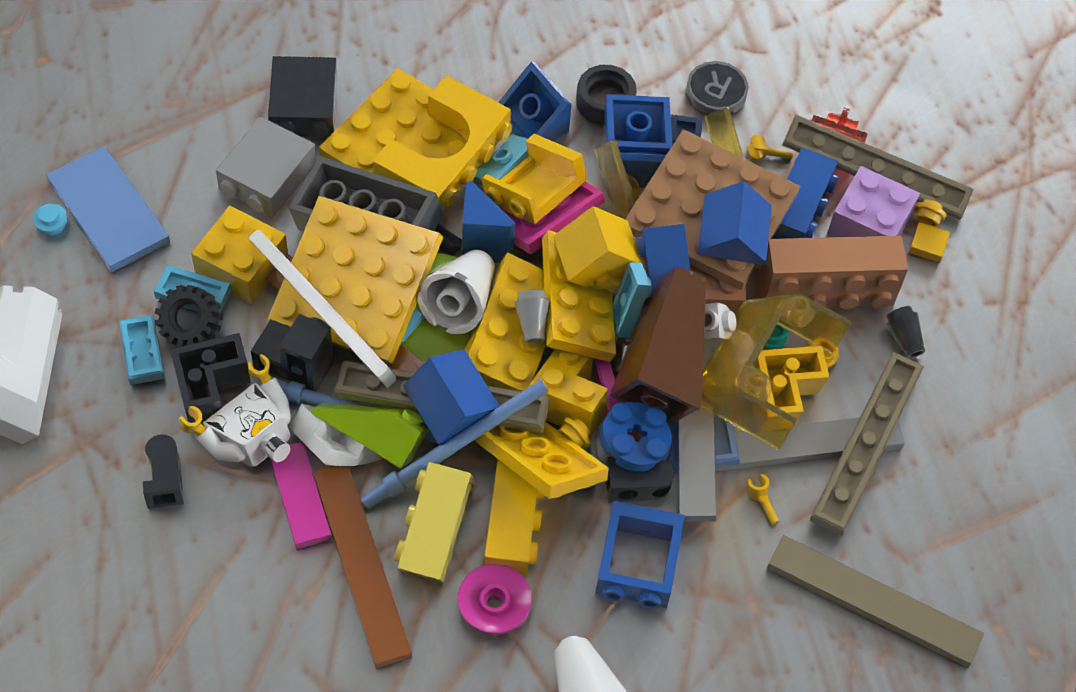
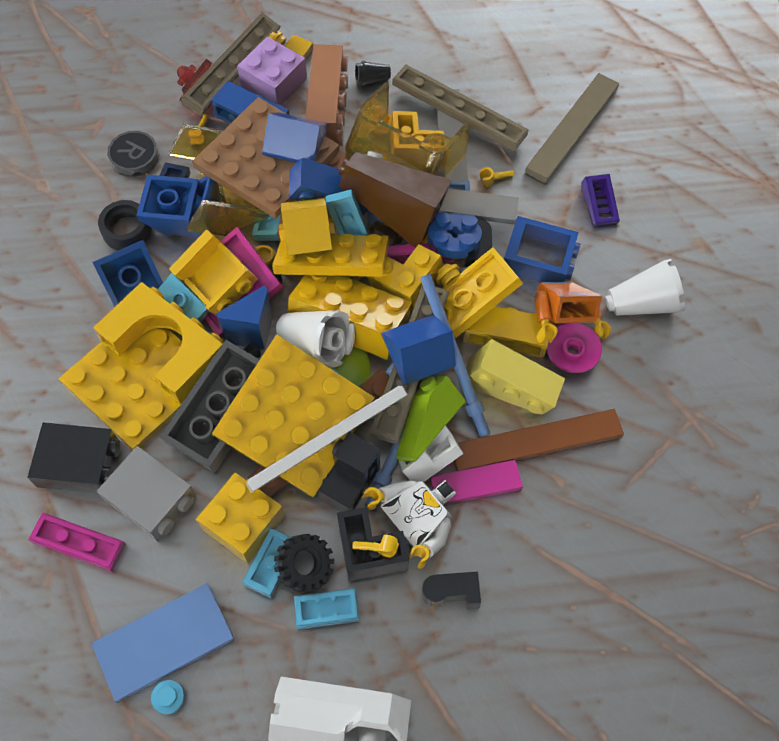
camera: 80 degrees left, 5 degrees up
light grey cone [515,290,549,343] -> none
none -> dark pink tile [28,512,126,572]
none -> yellow hand [353,534,399,558]
none -> orange torso [534,282,611,343]
none -> dark purple slope [581,174,620,226]

